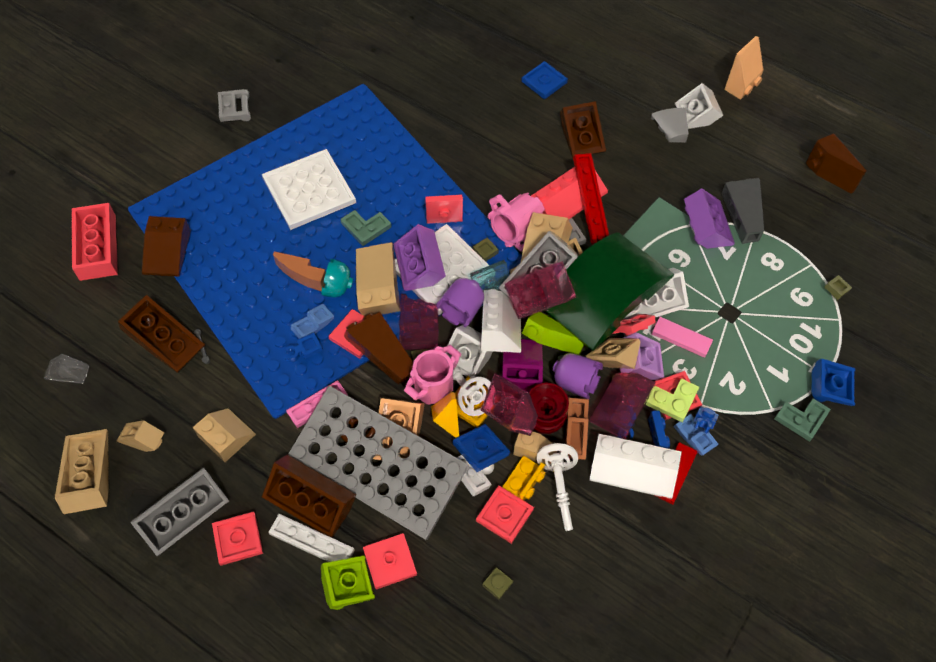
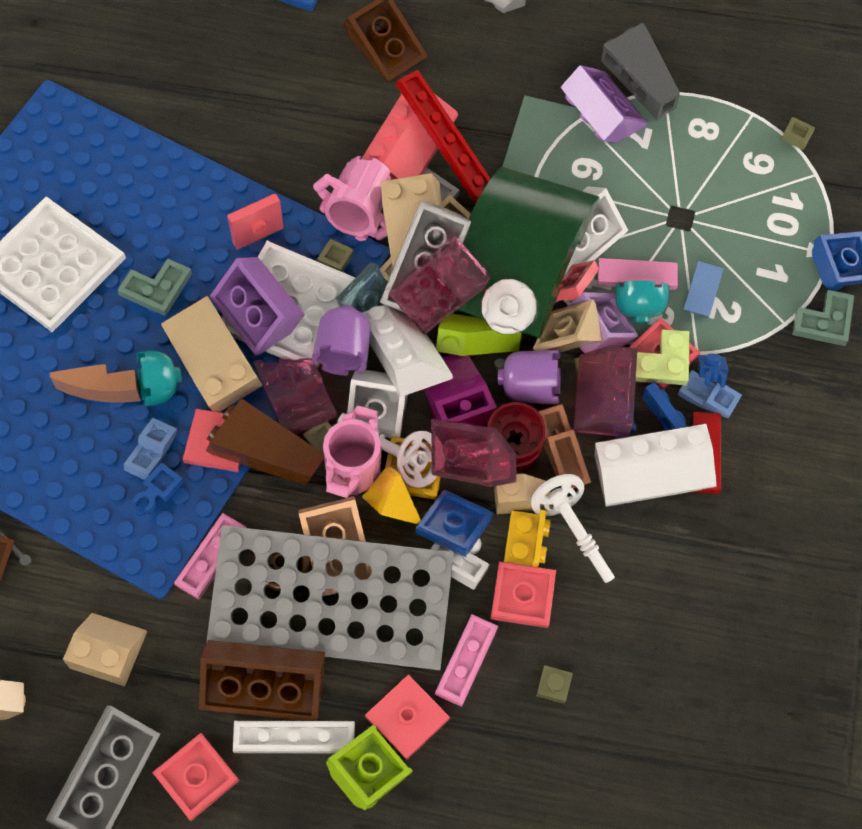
camera: 25 degrees left, 5 degrees up
none -> bright pink tile [435,614,498,707]
none -> white tile [482,279,536,334]
none -> teal cylinder [615,281,669,324]
none -> medium blue slope [683,261,724,318]

